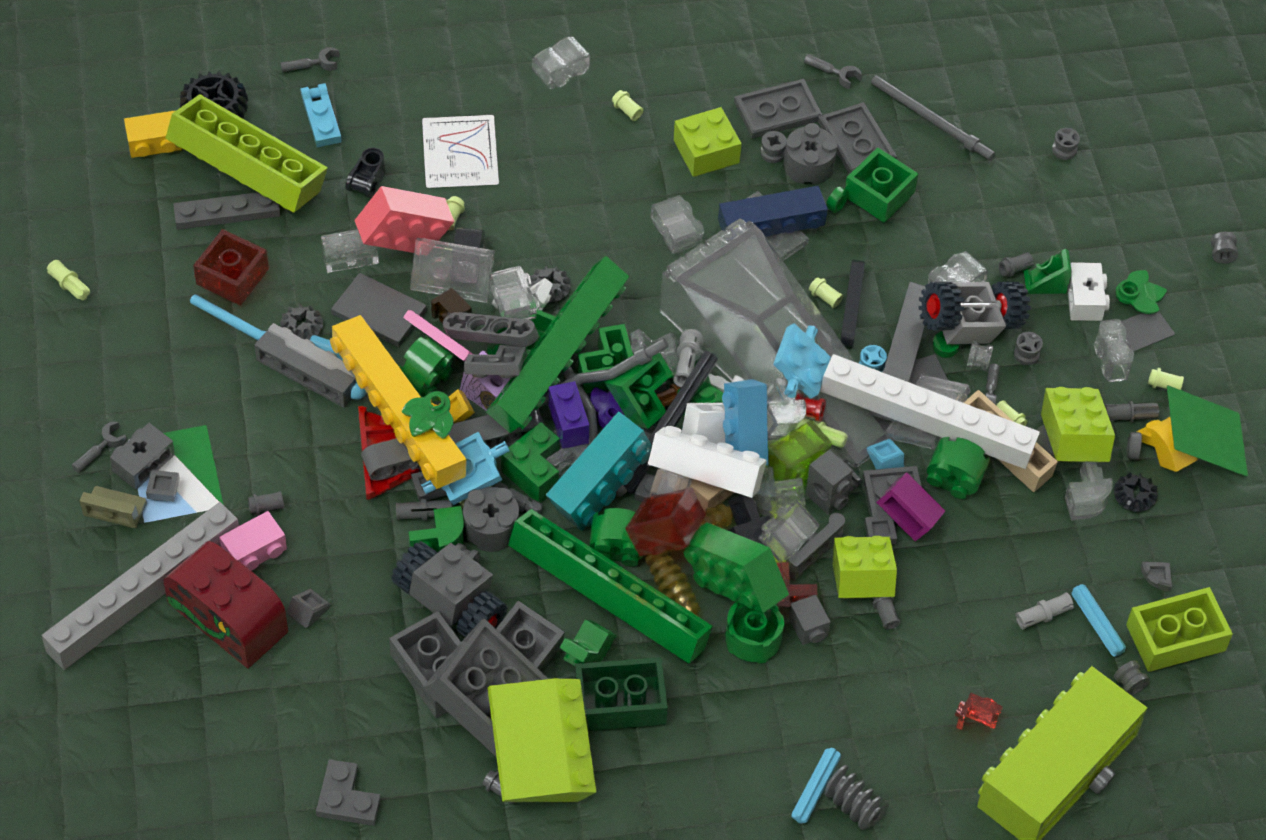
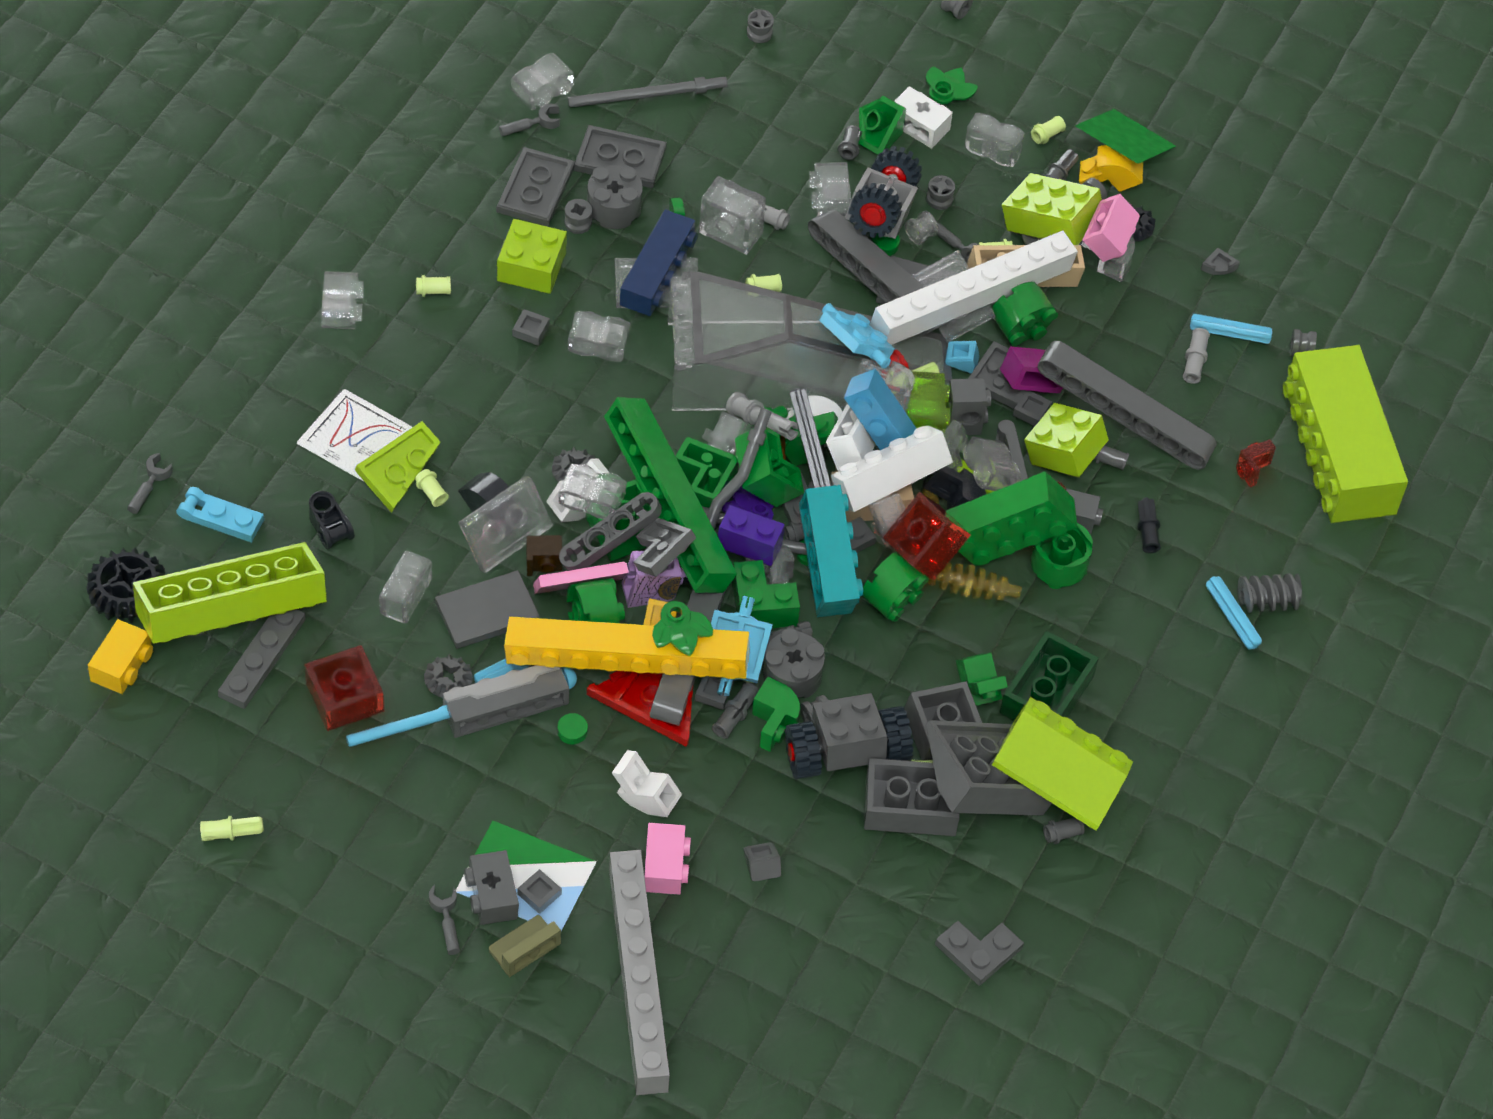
camera: 55 degrees left, 0 degrees up
dark red brick [164,541,288,669] -> none
dark grey pin [248,491,284,515] -> none
coral brick [355,186,454,255] -> none
green brick [508,509,713,664] -> none
black beam [840,260,865,347] -> none
green brick [845,147,918,223] -> none
medium azure wheel [859,345,887,373] -> none
dark grey sticker [1114,312,1175,351] -> none
lime brick [1126,587,1233,672] -> none
none -> lime wing [355,421,440,513]
none -> clear brick [511,53,574,110]
none -> dark grey plate [512,309,550,345]
none -> green tile [557,713,588,745]
none -> white brick [612,750,682,817]
none -> clear brick [699,176,766,255]
none -> light grey pin [753,202,790,230]
none -> dark grey beam [1038,341,1217,470]
none -> bright pink brick [1083,194,1140,262]
none -> black axle [1137,497,1161,553]

